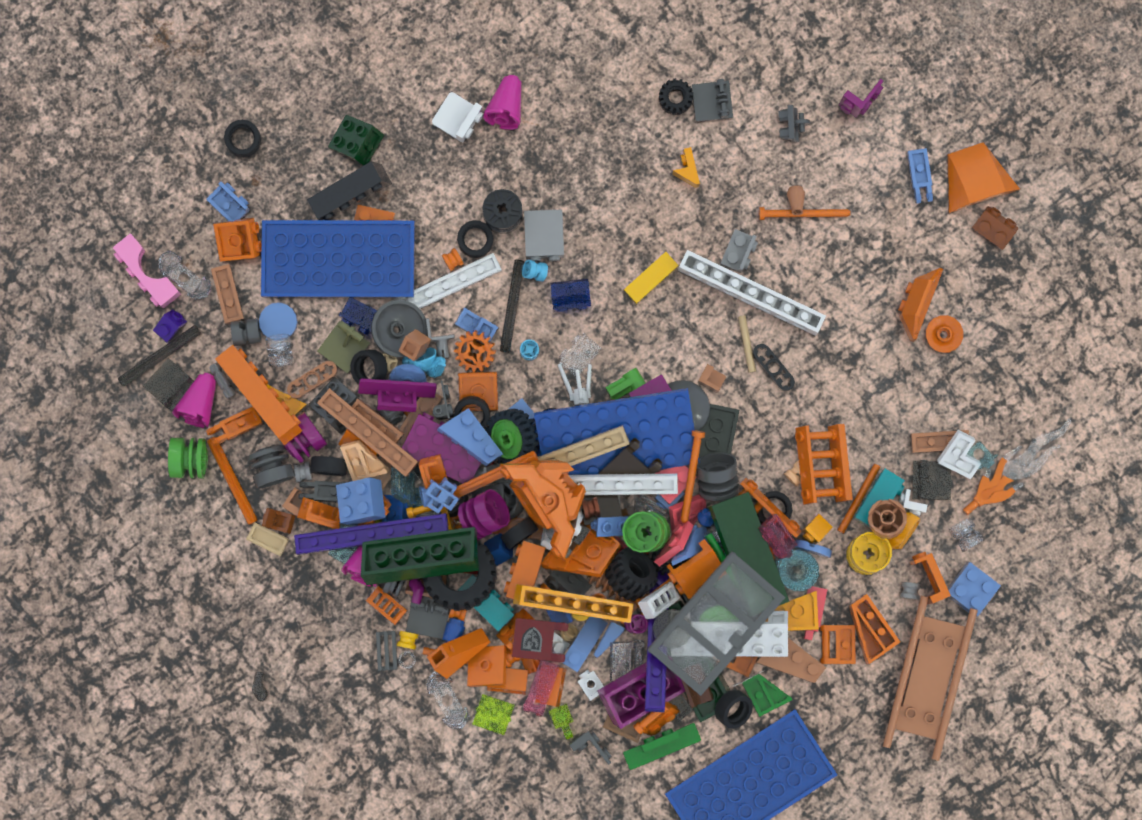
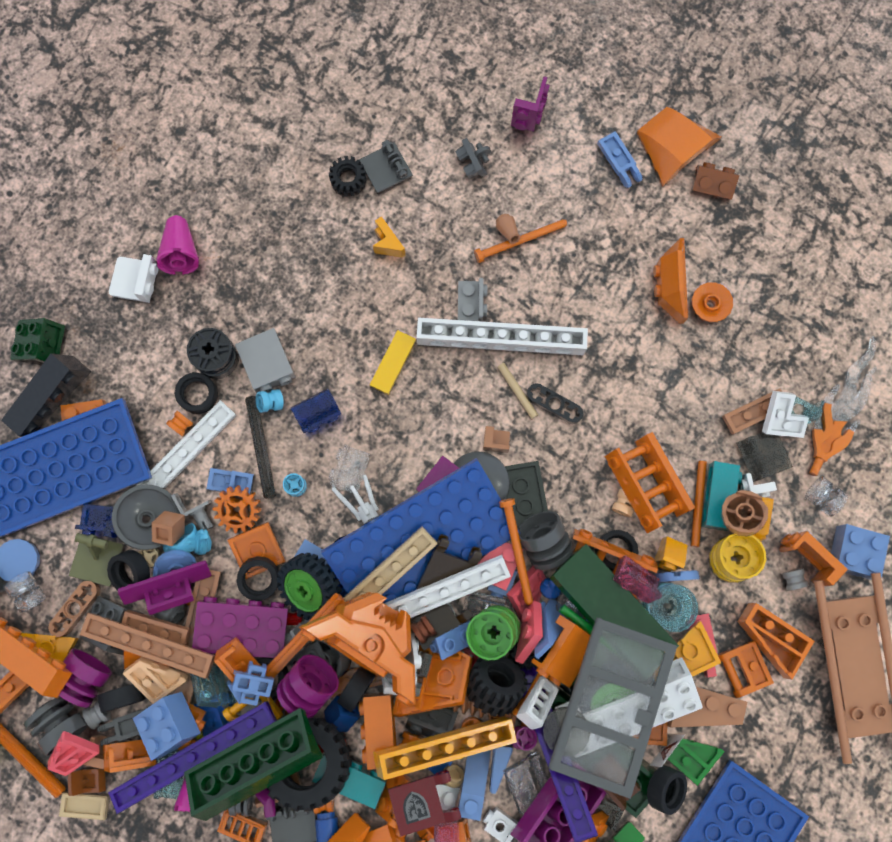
camera: 15 degrees left, 5 degrees down
dark grey hinge [433,381,454,420] -> none
medium blue wing [437,408,503,466] -> none
bright green piece [605,368,646,400] -> none
none -> coral wing [48,731,99,776]

